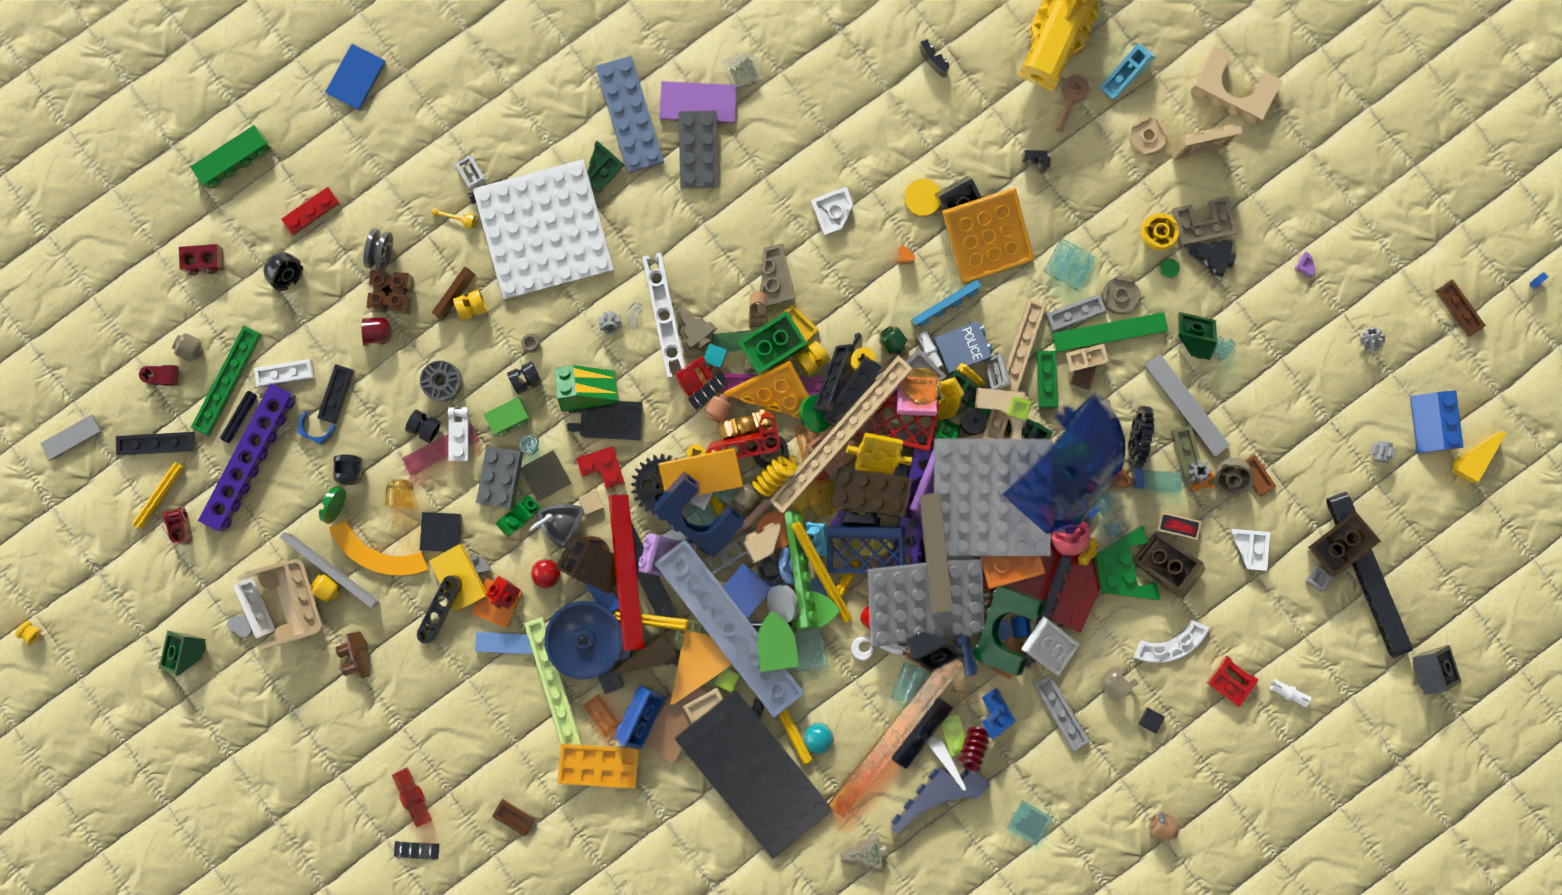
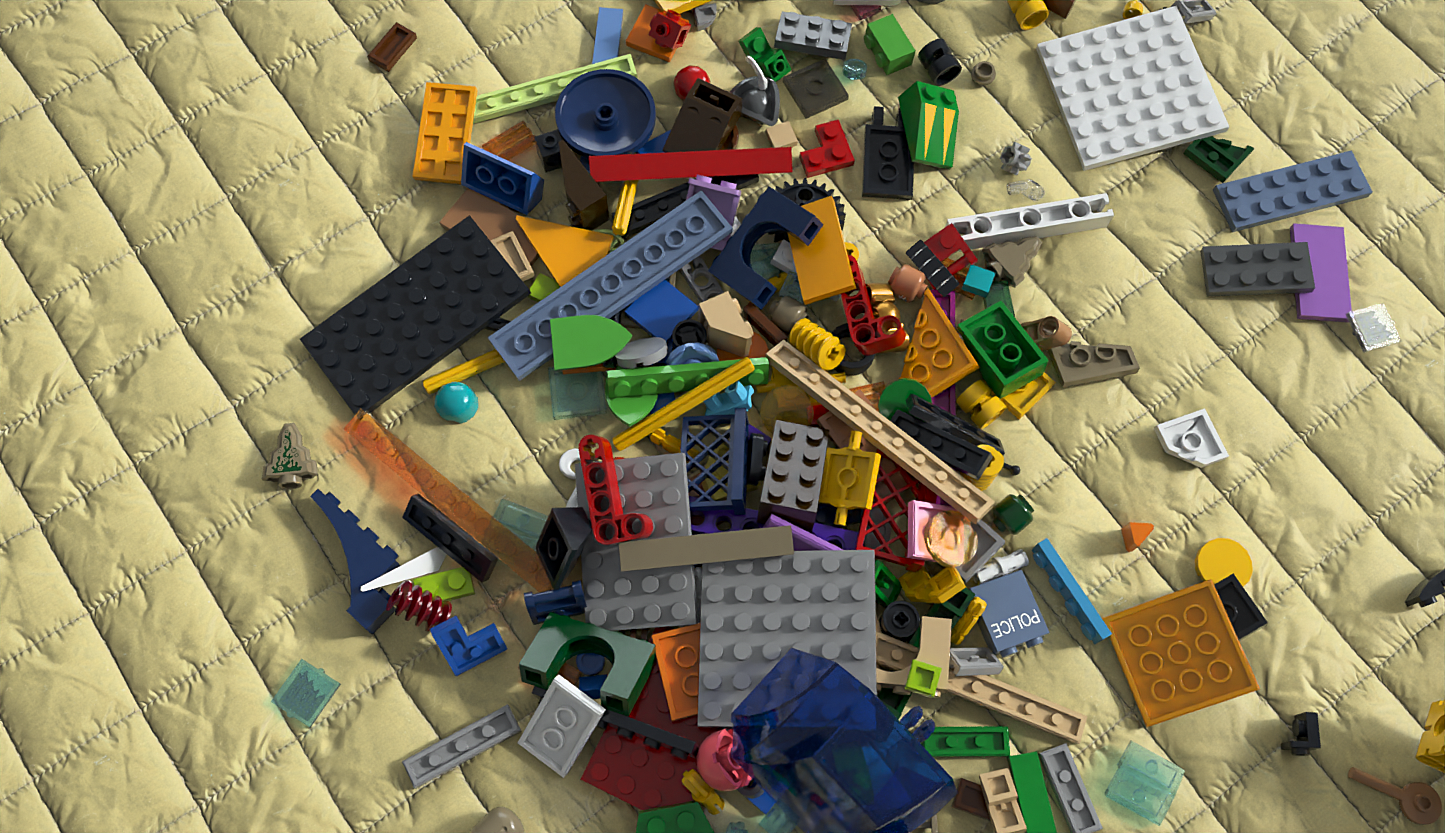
camera: 90 degrees right, 15 degrees down
none -> red beam [579,434,653,545]

